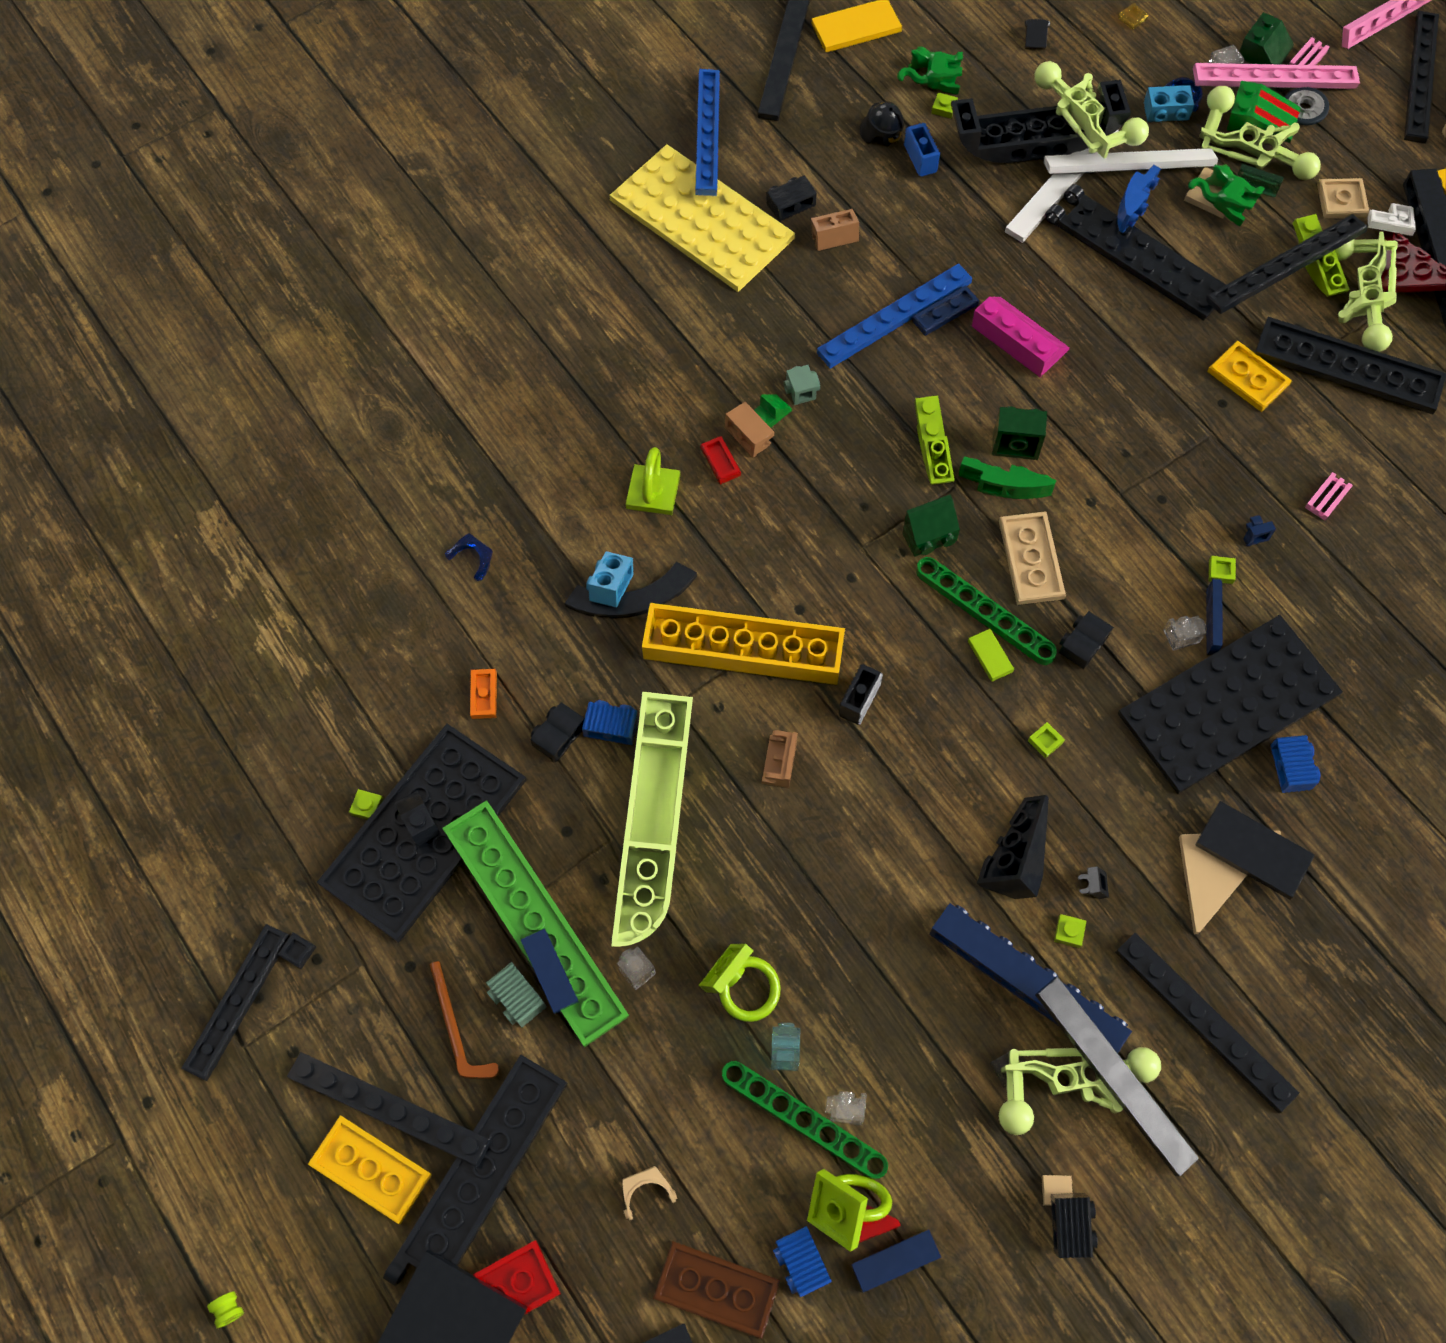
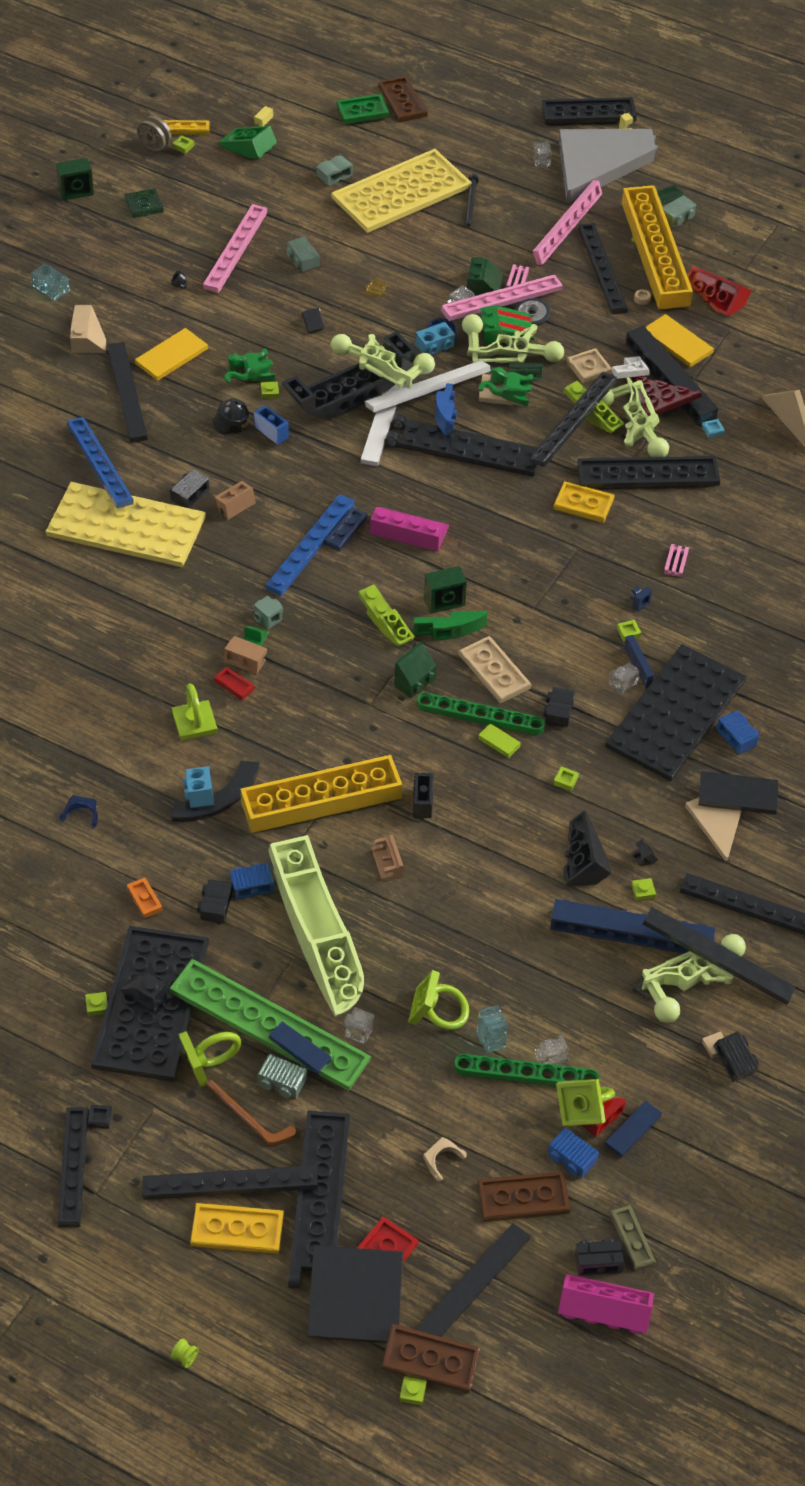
camera: 30 degrees left, 15 degrees down
none -> lime tile [179,1031,241,1088]

